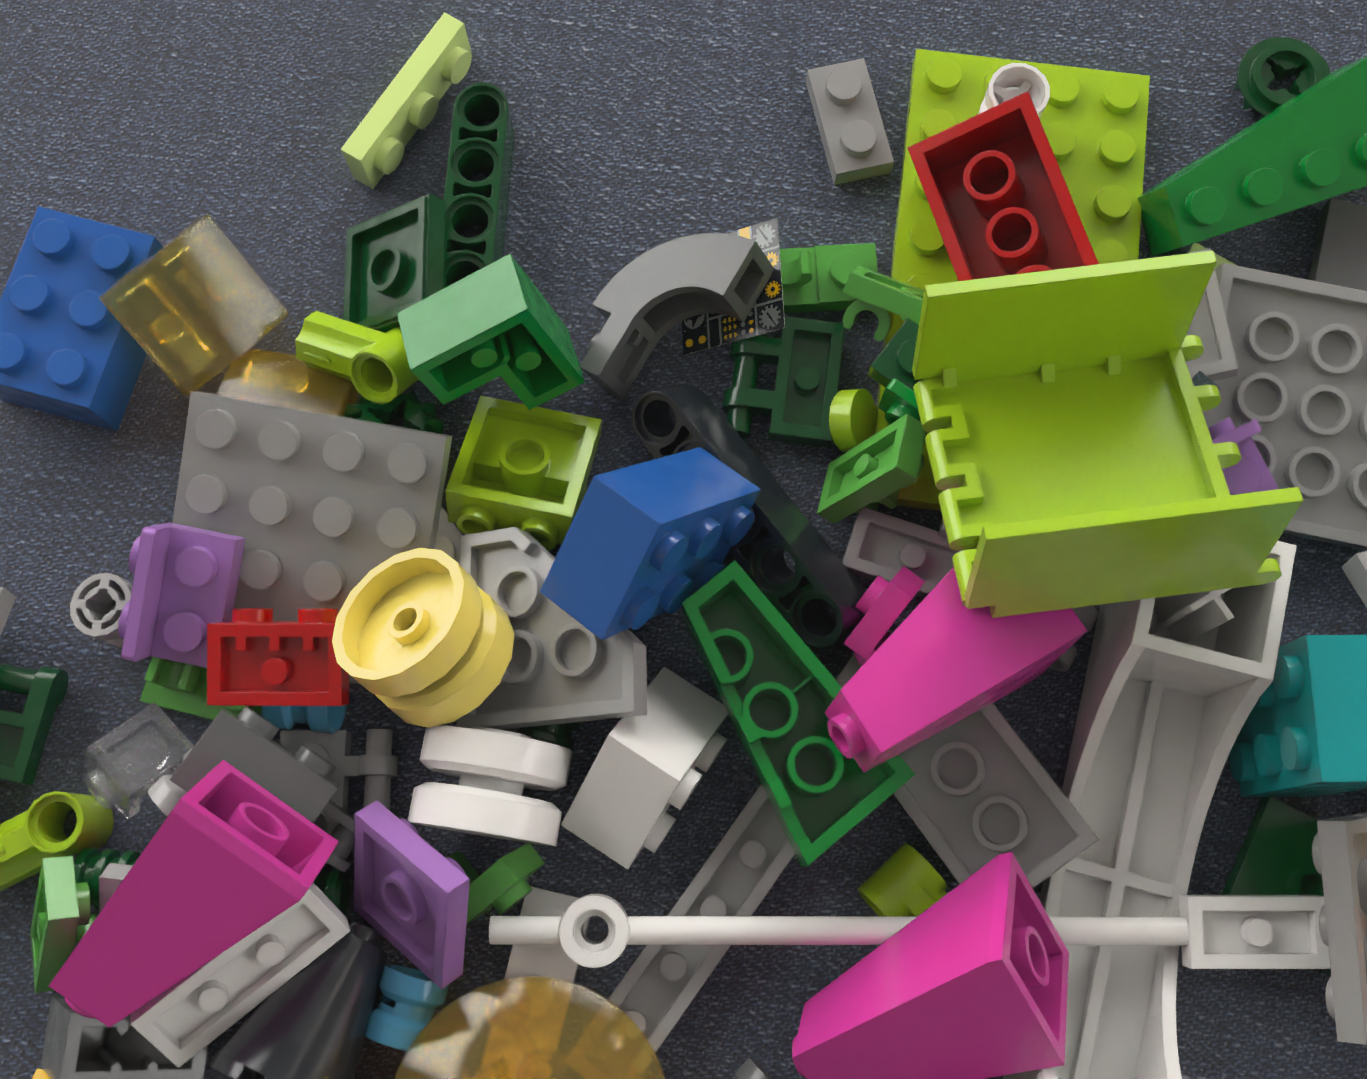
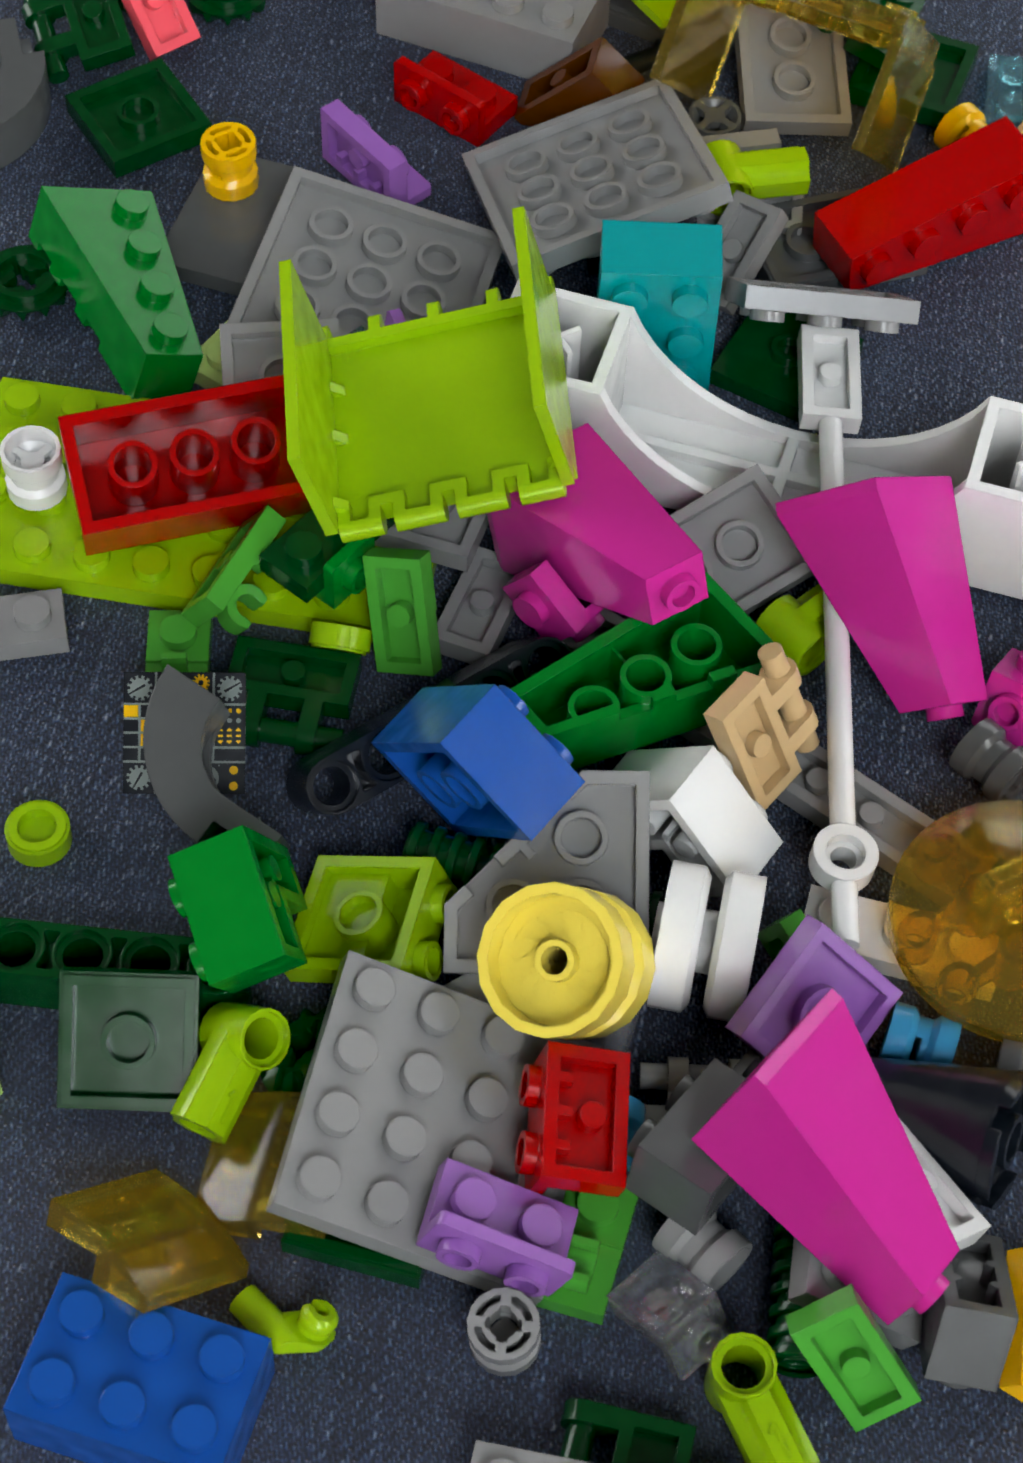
camera: 90 degrees left, 20 degrees down
none -> lime tile [4,800,73,867]
none -> lime arm [229,1284,339,1355]
none -> tan plate [703,642,820,810]

